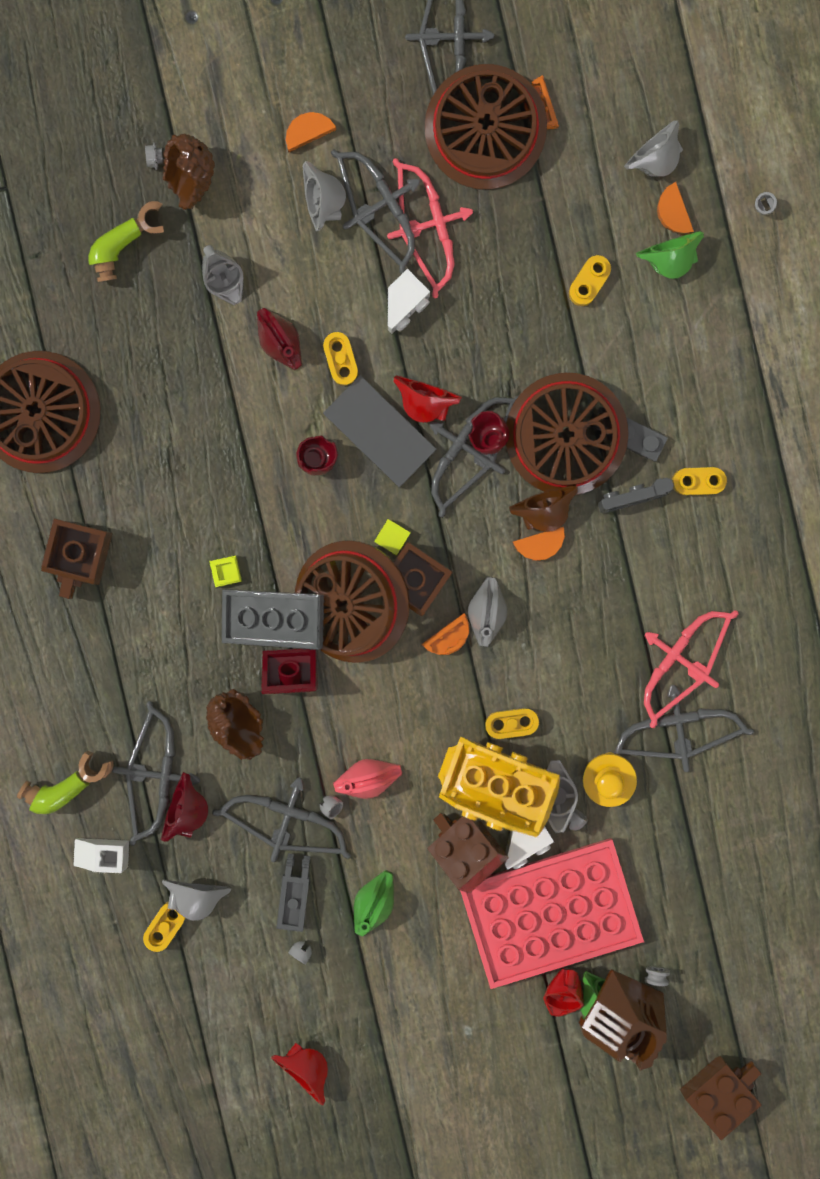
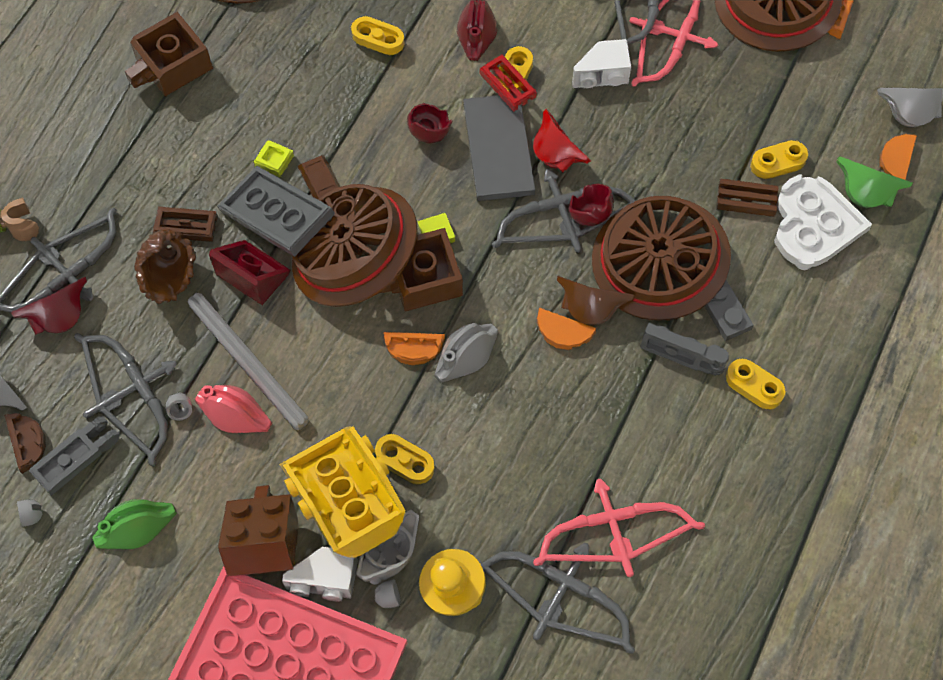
camera: 40 degrees right, 25 degrees down
none -> reddish brown tile [4,413,46,474]
none -> reddish brown tile [153,206,218,242]
none -> light grey axle [188,293,309,431]
none -> reddish brown tile [298,155,340,199]
none -> yellow plate [351,16,404,55]
none -> red tile [480,54,537,112]
none -> reddish brown tile [716,178,779,217]
none -> white plate [774,175,872,270]

